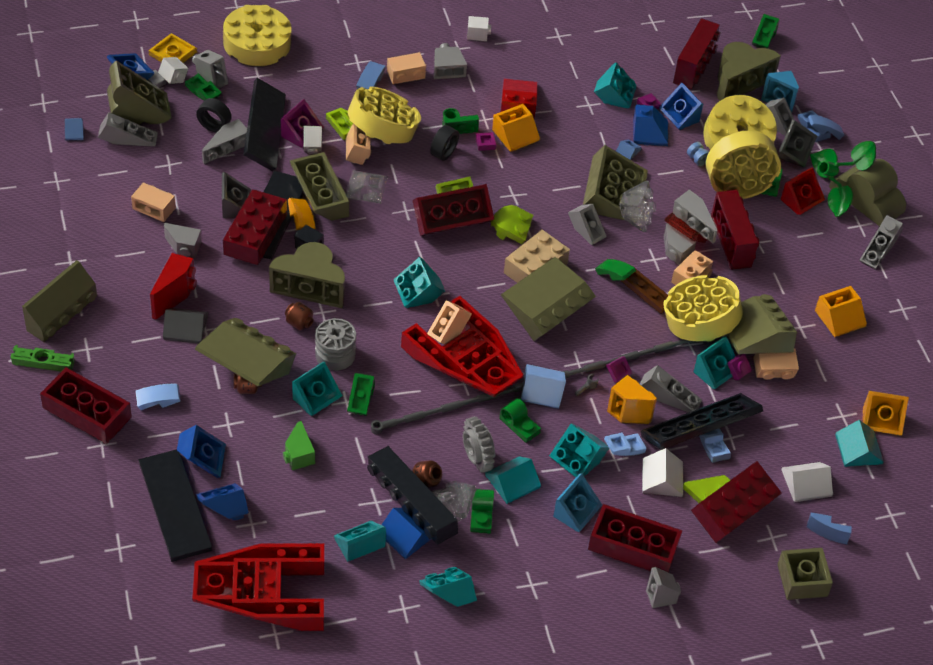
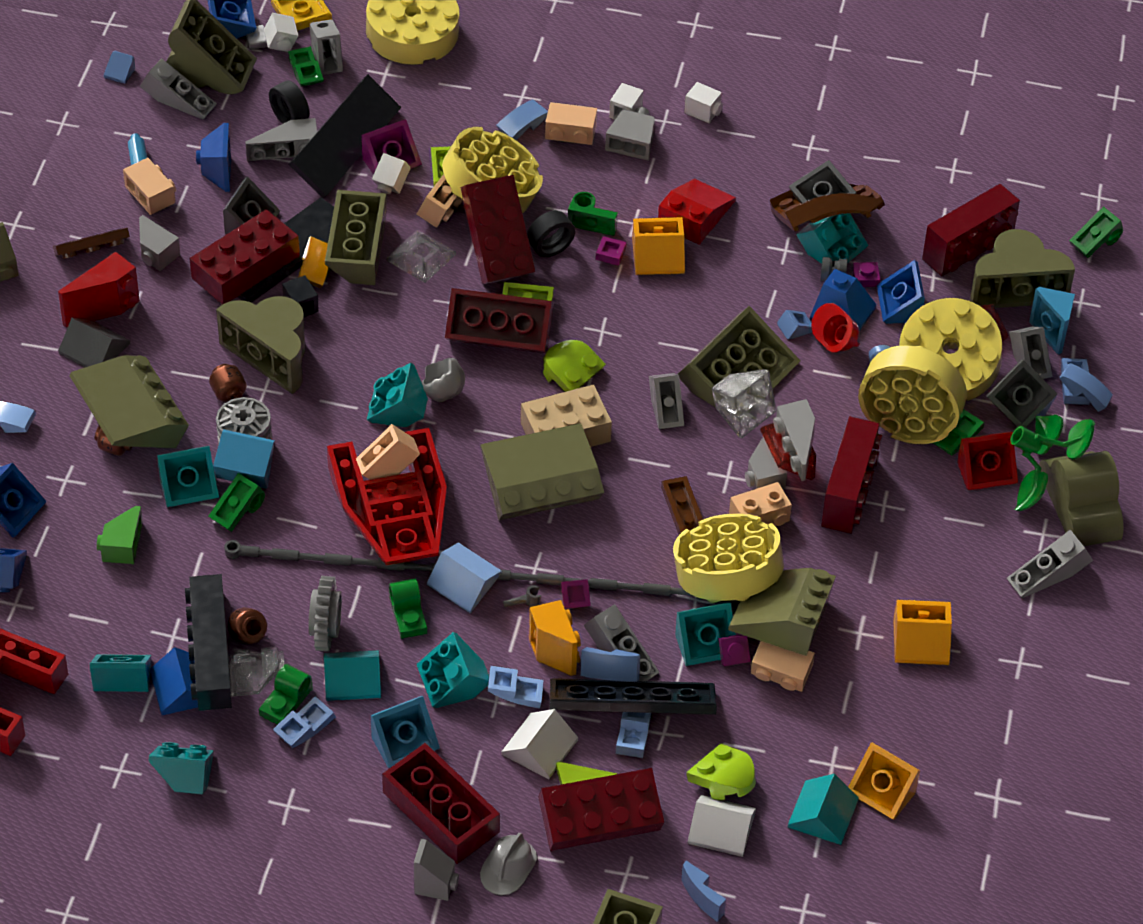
camera: 30 degrees right, 0 degrees up
green slope [595,259,636,281] -> none
none -> reddish brown plate [53,228,130,259]
none -> dark azure cylinder [128,133,147,165]
none -> blue slope [196,123,231,192]
none -> dark azure slope [213,429,275,489]
none -> medium blue slope [273,696,336,748]
none -> light grey hair [422,358,466,402]
none -> dark red brick [460,175,535,284]
none -> light grey piece [480,833,537,895]
none -> medium blue slope [581,647,640,682]
none -> white brick [609,83,643,119]
none -> lime slope [686,744,756,800]
none -> reddish brown wedge [770,184,885,232]
none -> dark grey slope [789,160,857,203]
none -> red piece [811,303,860,353]
none -> dark grey wheel [820,257,847,282]

